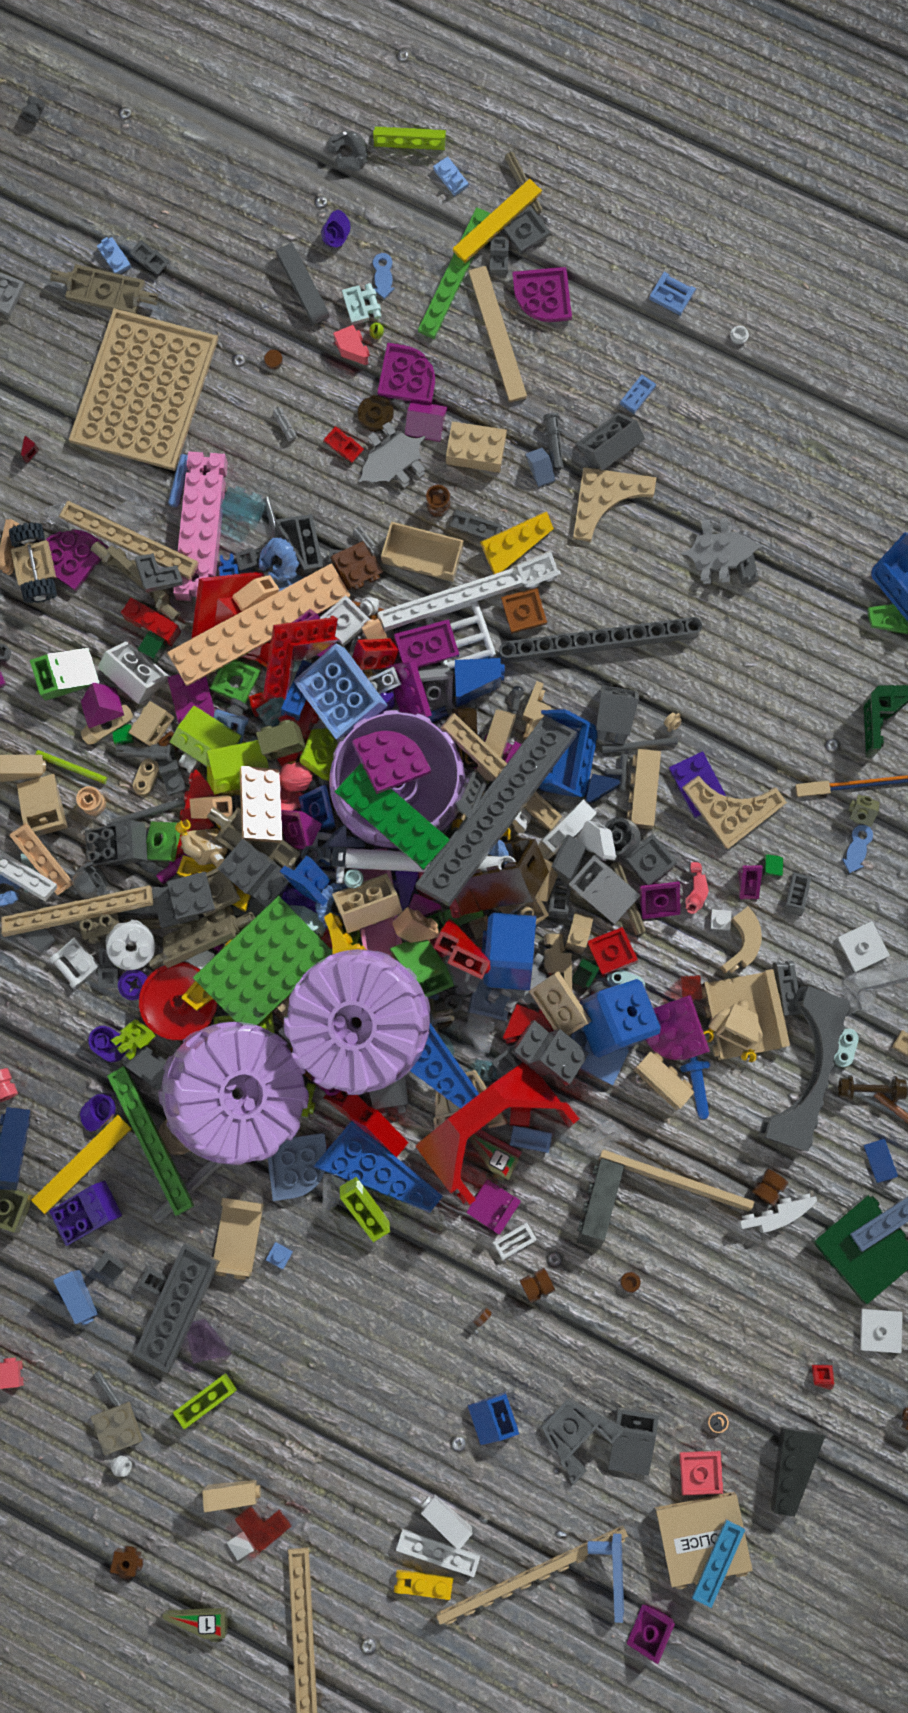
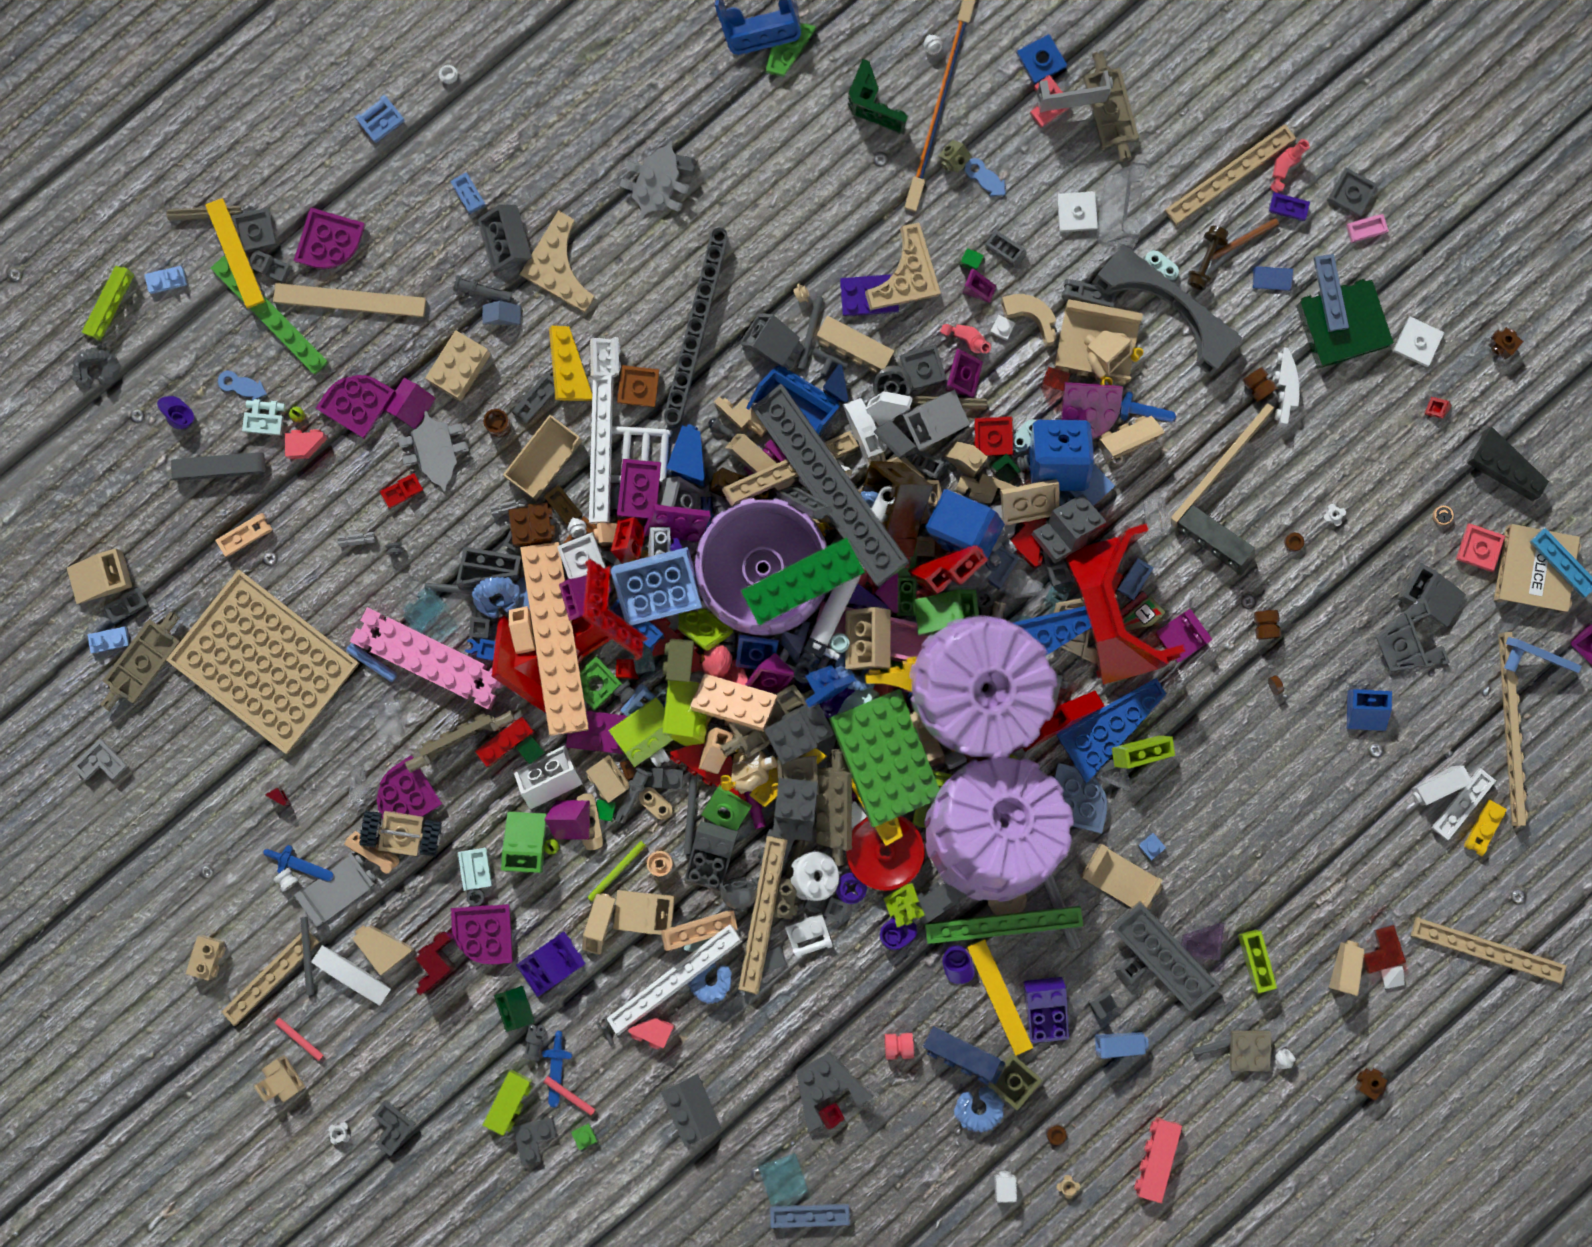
camera: 70 degrees left, 5 degrees up
tan tile [59,501,199,580] -> none
dark grey plate [135,553,183,593] -> none
olive slope [162,1608,227,1642] -> none
reddish brown tile [264,350,283,369] -> none
magenta plate [352,731,431,794] -> none
dark brown tile [357,395,394,432] -> none
light nougat slope [392,907,440,943] -> none
white tile [493,1222,537,1260] -> none
none -> tan slope [67,548,133,604]
none -> light nougat plate [216,513,273,557]
none -> dark grey bush [385,542,404,555]
none -> light aqua plate [458,847,492,891]
none -> dark brown plate [544,485,583,526]
none -> lime hinge [544,839,559,854]
none -> white plate [1324,504,1346,526]

